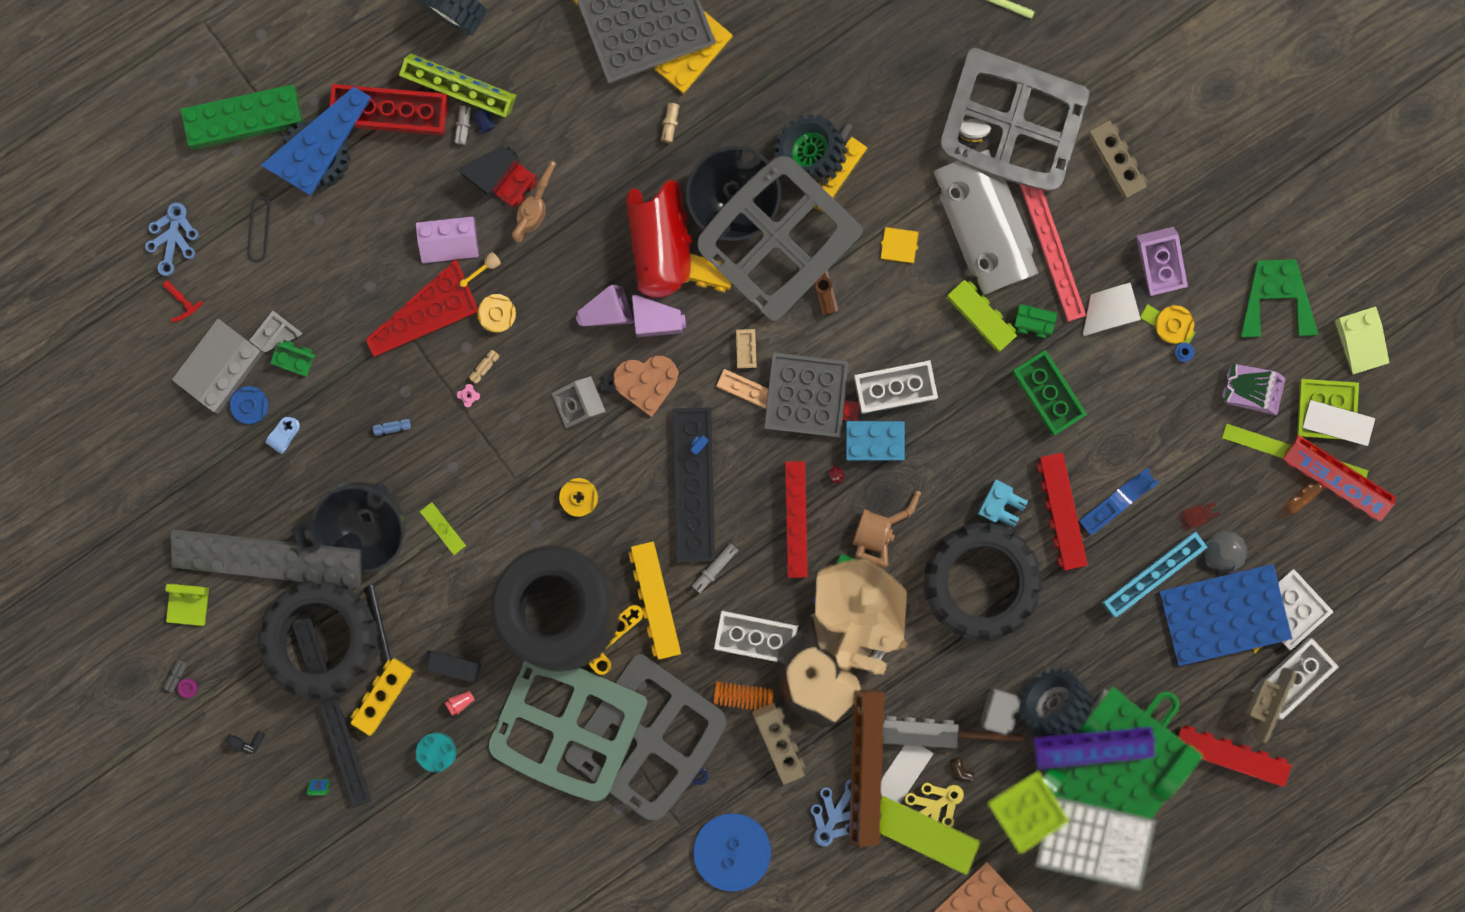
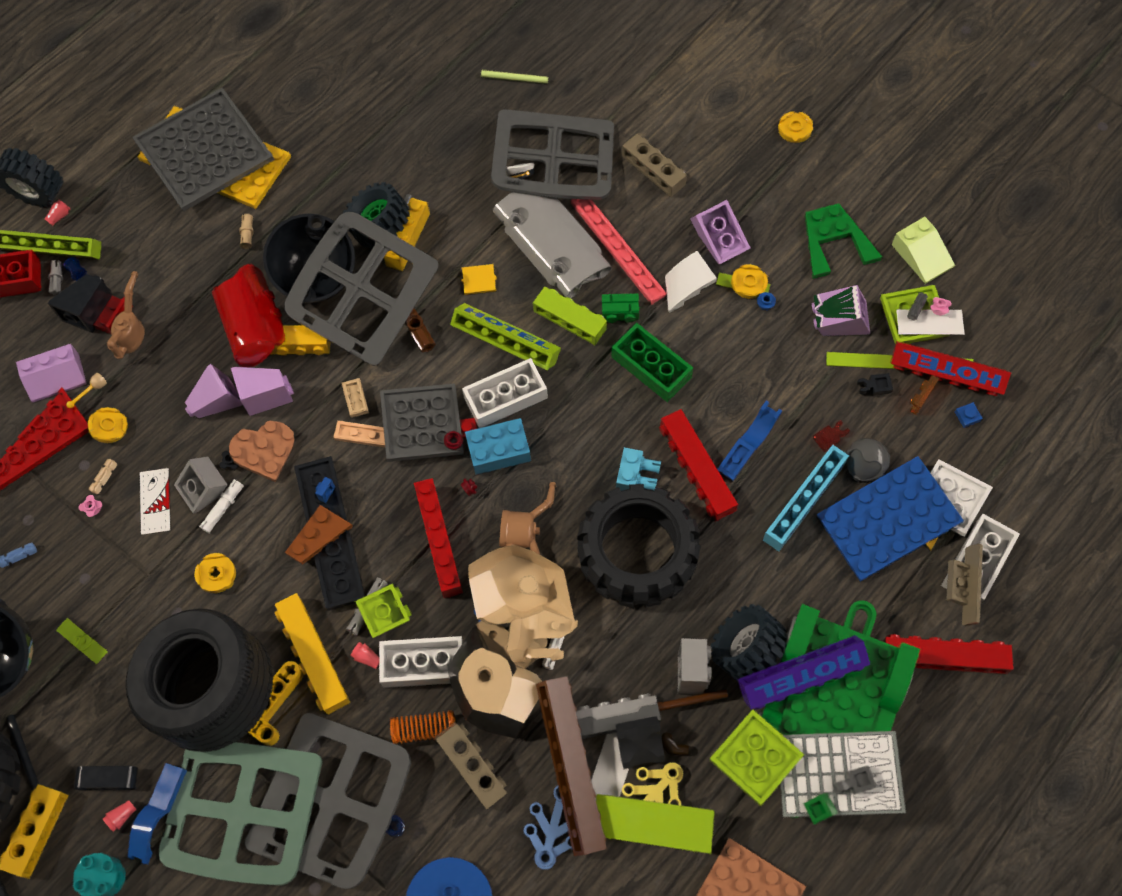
camera: 10 degrees left, 20 degrees down
none -> coral cone [44,200,70,226]
none -> blue piece [128,763,187,865]
none -> white sticker [140,468,170,535]
none -> white pin [199,479,244,534]
none -> dark orange wing [285,505,353,565]
none -> coral cone [350,642,379,669]
none -> lime plate [355,584,411,638]
none -> dark red plate [444,431,463,450]
none -> lime brick [450,303,561,370]
none -> black brick [615,716,665,769]
none -> yellow tile [778,111,813,143]
none -> green slope [803,792,837,824]
none -> dark grey plate [833,765,877,795]
none -> black plate [857,373,893,395]
none -> dark grey piece [907,292,928,321]
none -> bright pink plate [930,297,951,316]
none -> blue plate [955,402,983,428]

